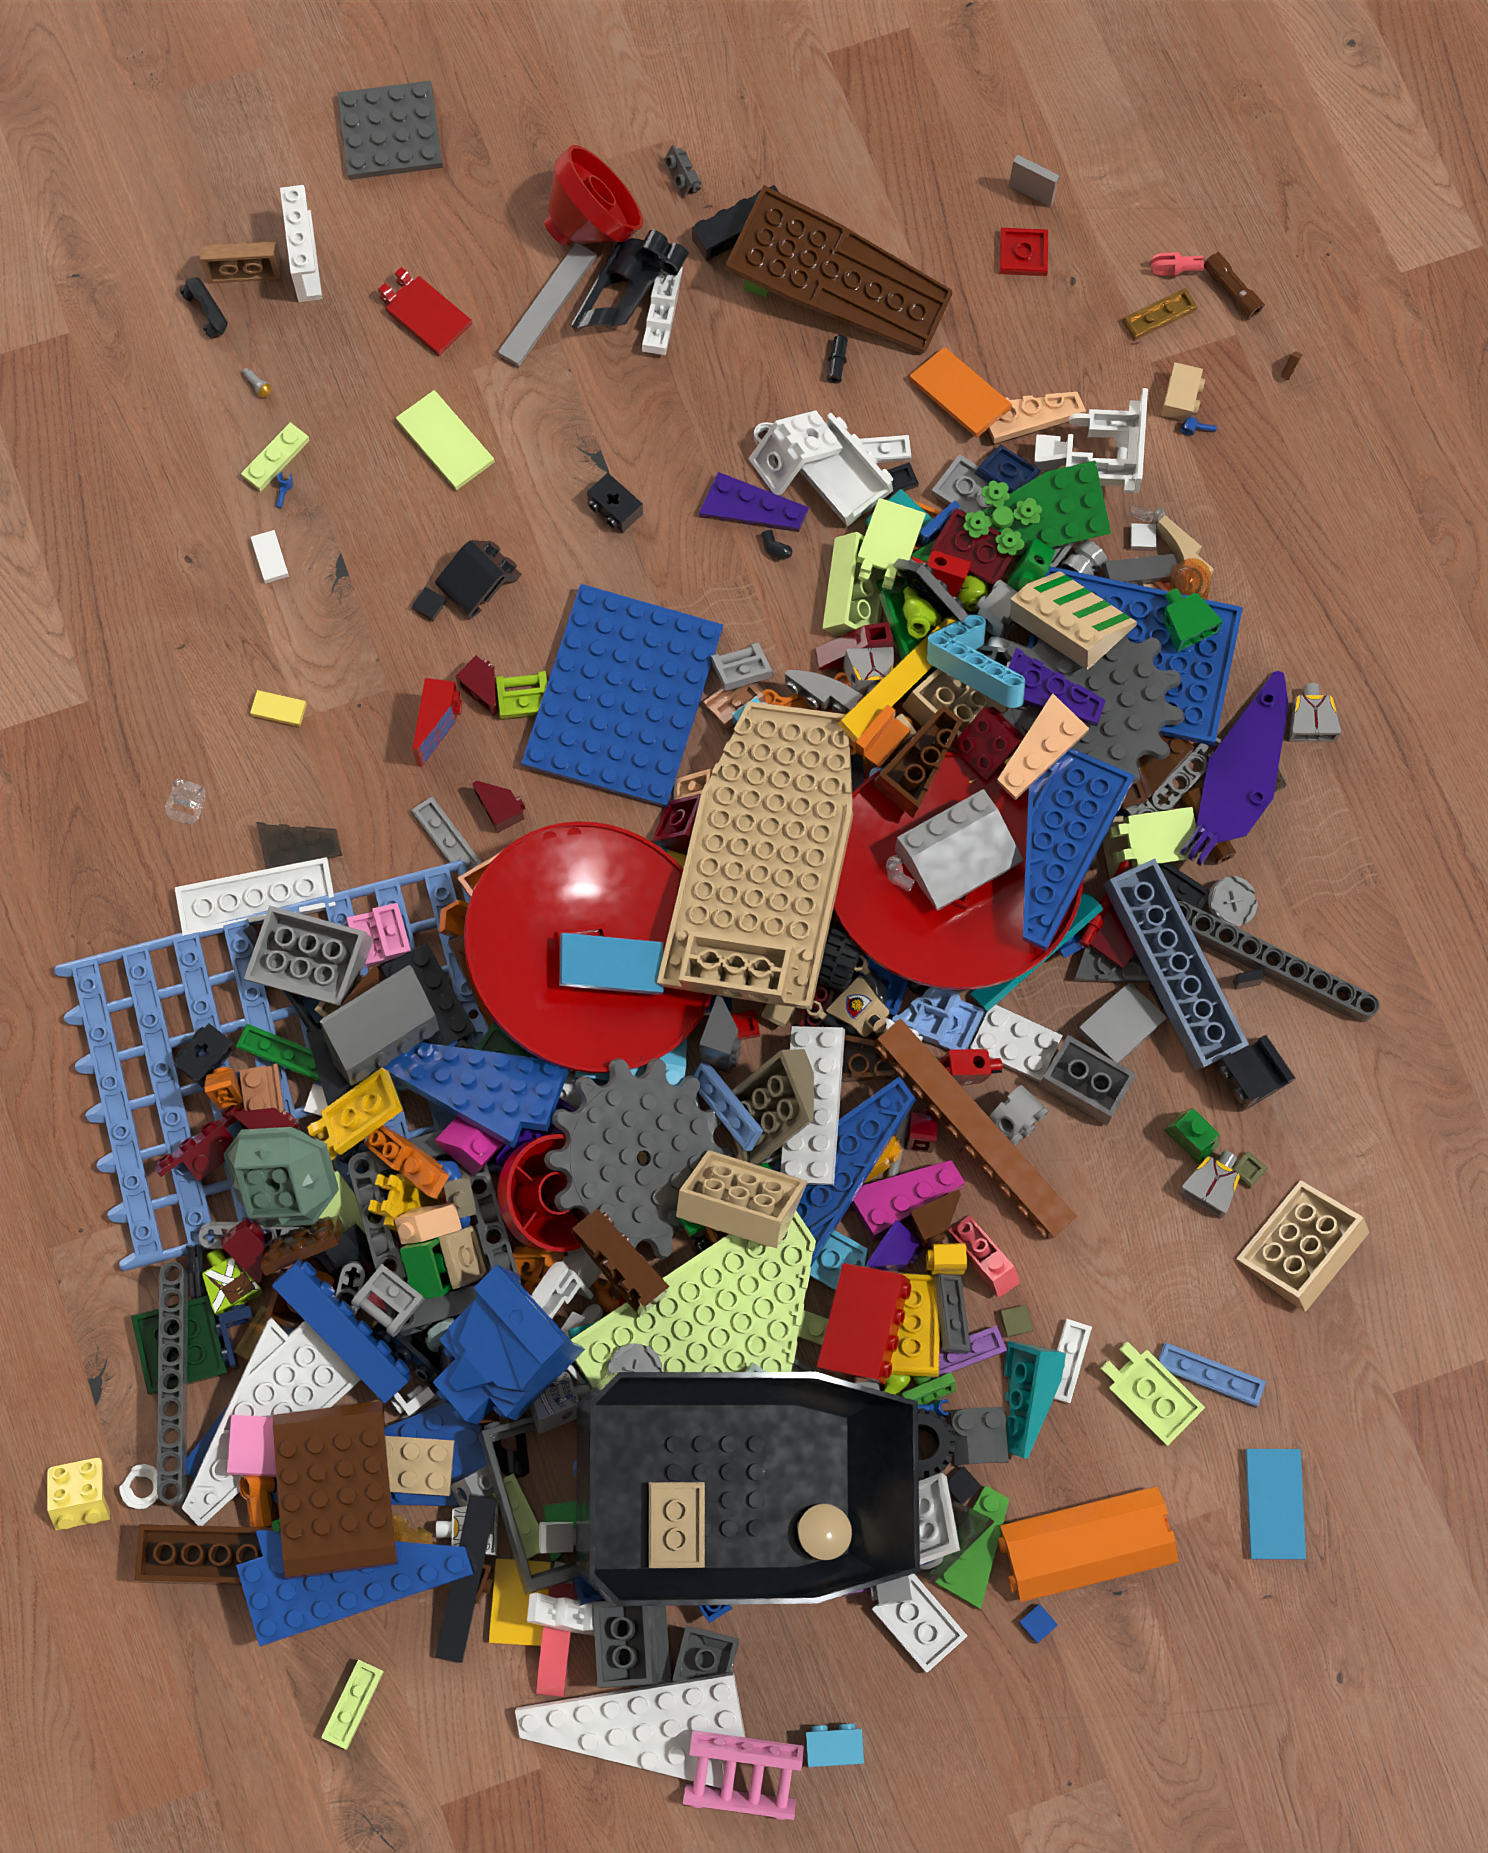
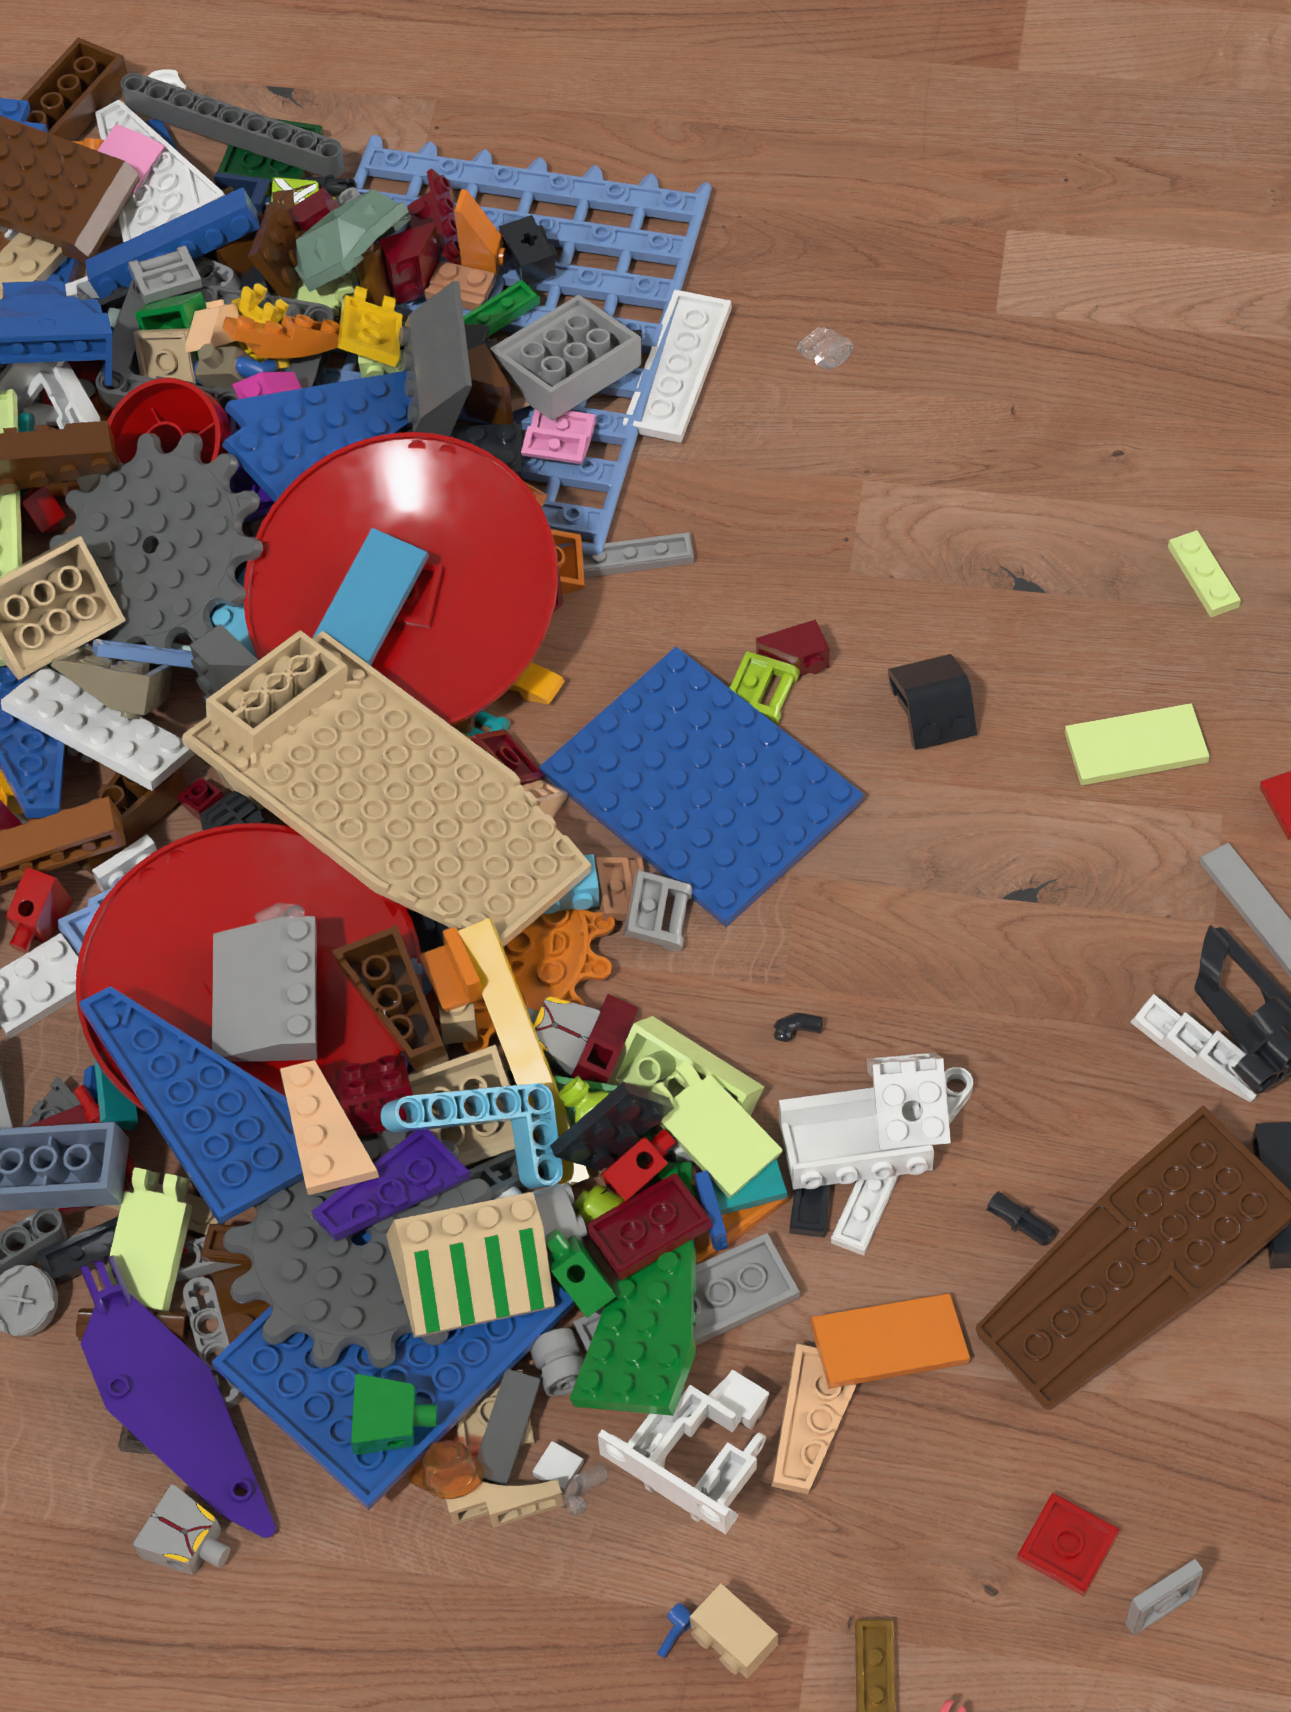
camera: 125 degrees right, 15 degrees down
light yellow bracket [47,1458,110,1530] -> none
light yellow tile [250,690,307,727] -> none
white tile [251,530,289,584] -> none
clear smoke wing [256,822,343,869] -> none
blue hand [276,472,293,508] -> none
black tile [412,587,447,621] -> none
red slope [412,678,462,767] -> none
dark red slope [472,781,526,833] -> none
black brick [587,472,643,533] -> none
dark purple wing [699,472,809,532] -> none
light grey slope [785,670,863,714] -> none
tan torso [807,955,889,1038] -> none
bright green plant [964,481,1042,556] -> none
dark blue tile [975,444,1041,494] -> none

